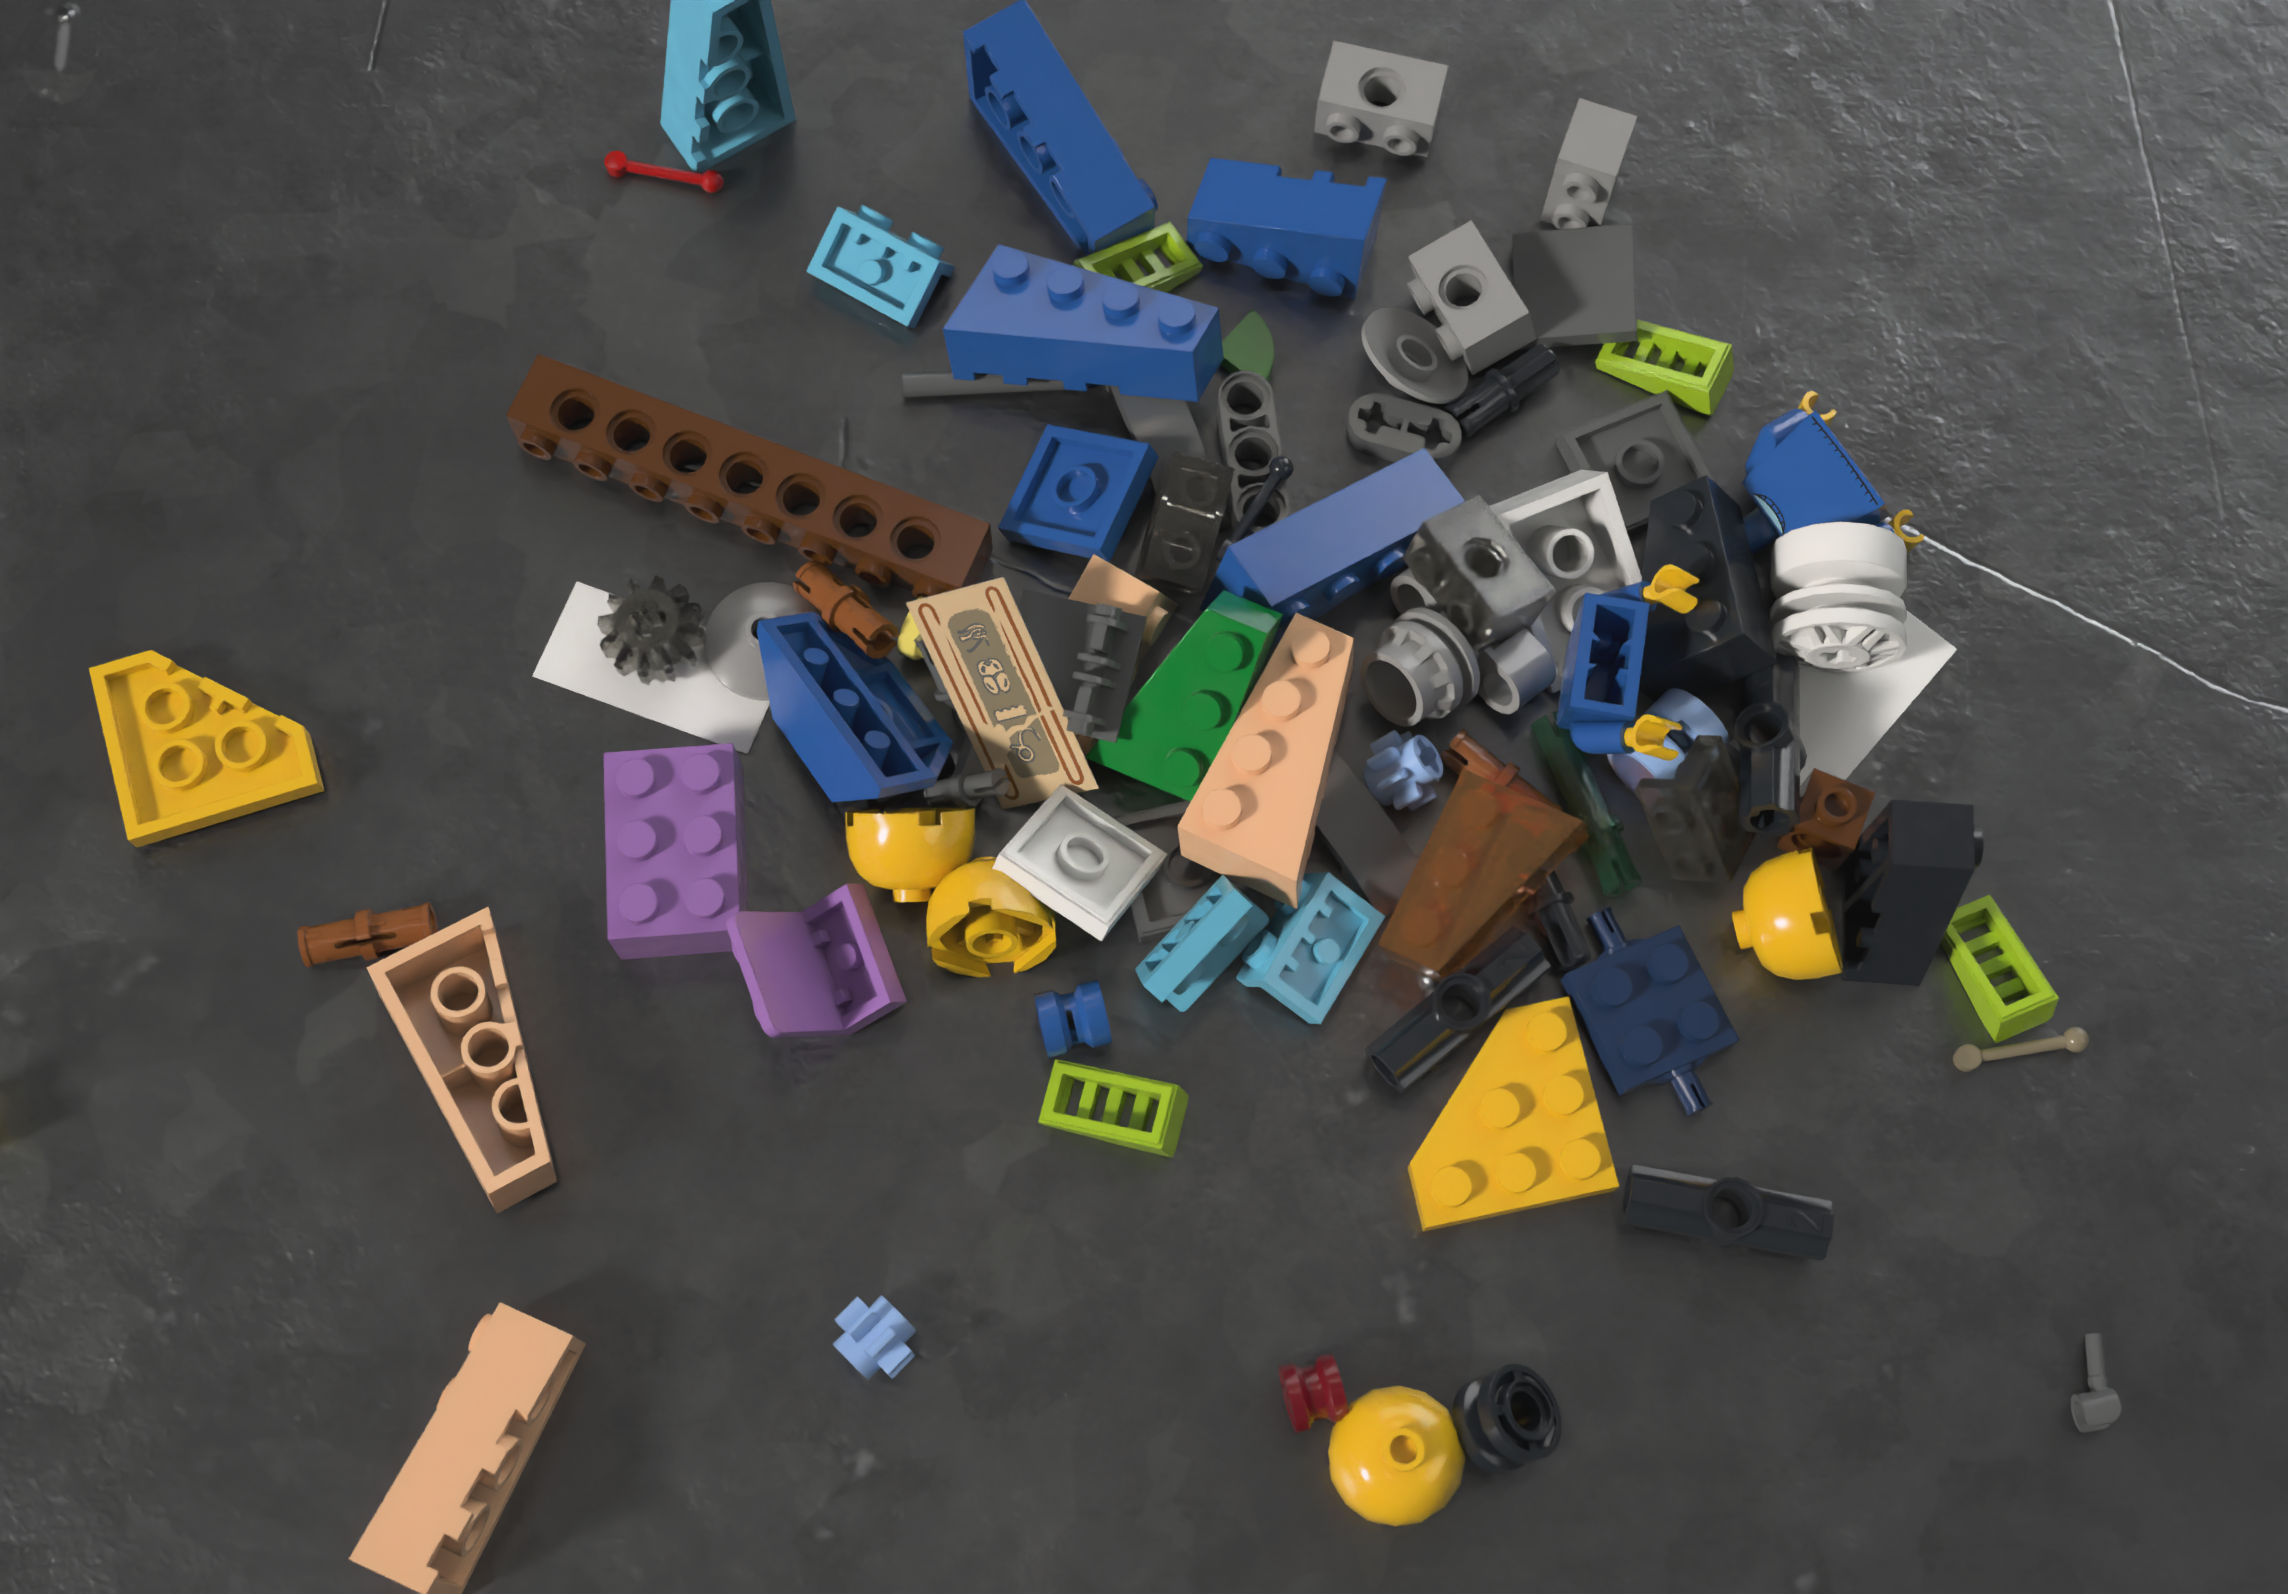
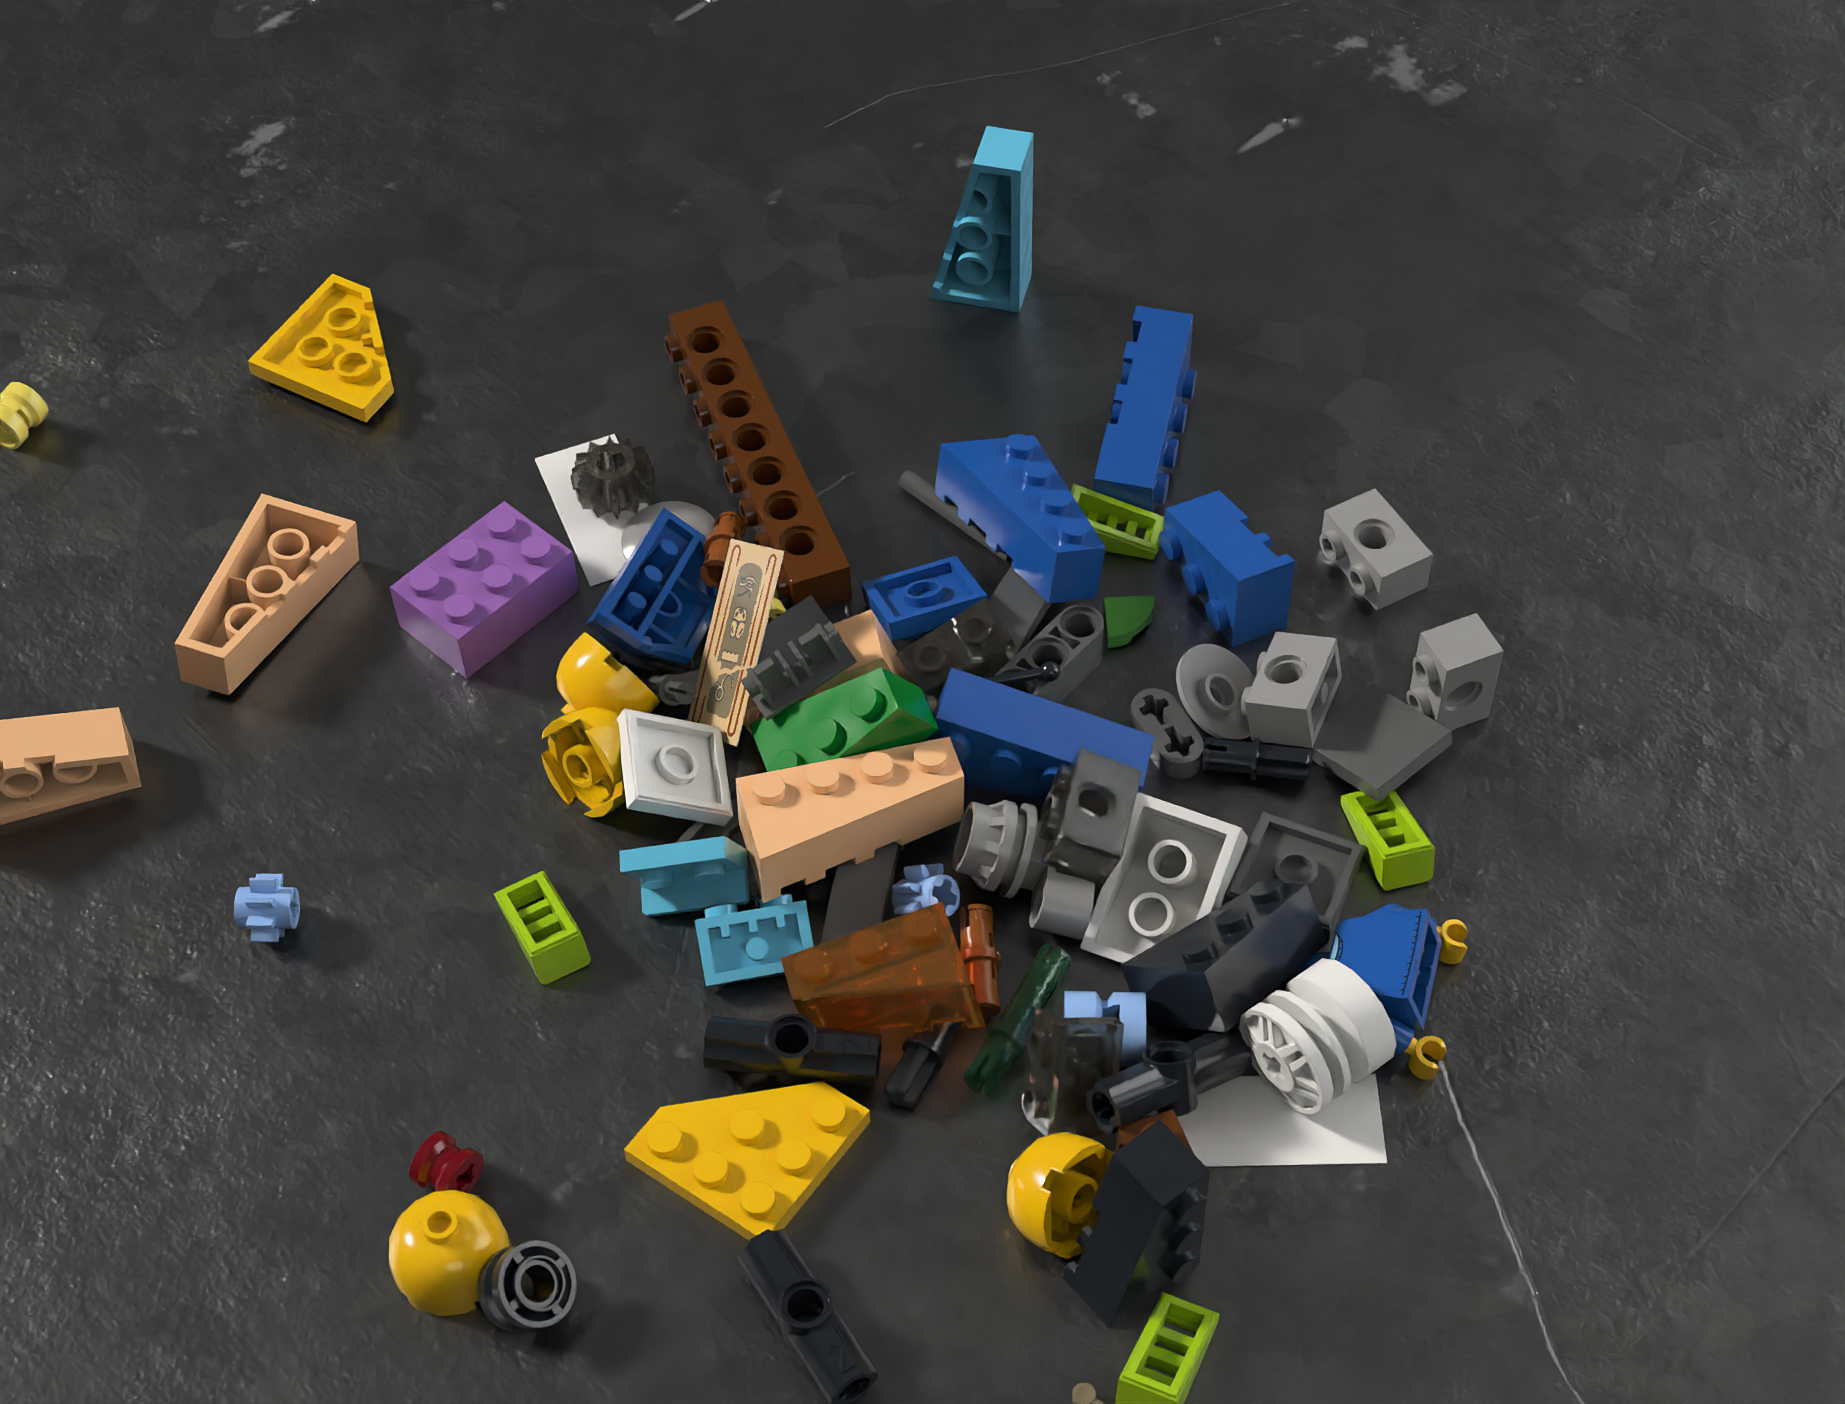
camera: 50 degrees right, 20 degrees down
dark orange pin [298,902,438,968] -> none
red hinge [604,151,724,193] -> none
medium lavender bracket [726,883,907,1038] -> none
medium azure bracket [806,204,955,329] -> none
blue wheel [1034,980,1112,1058] -> none
blue torso [1557,564,1699,761] -> none
dark blue plate [1561,907,1740,1117] -> none

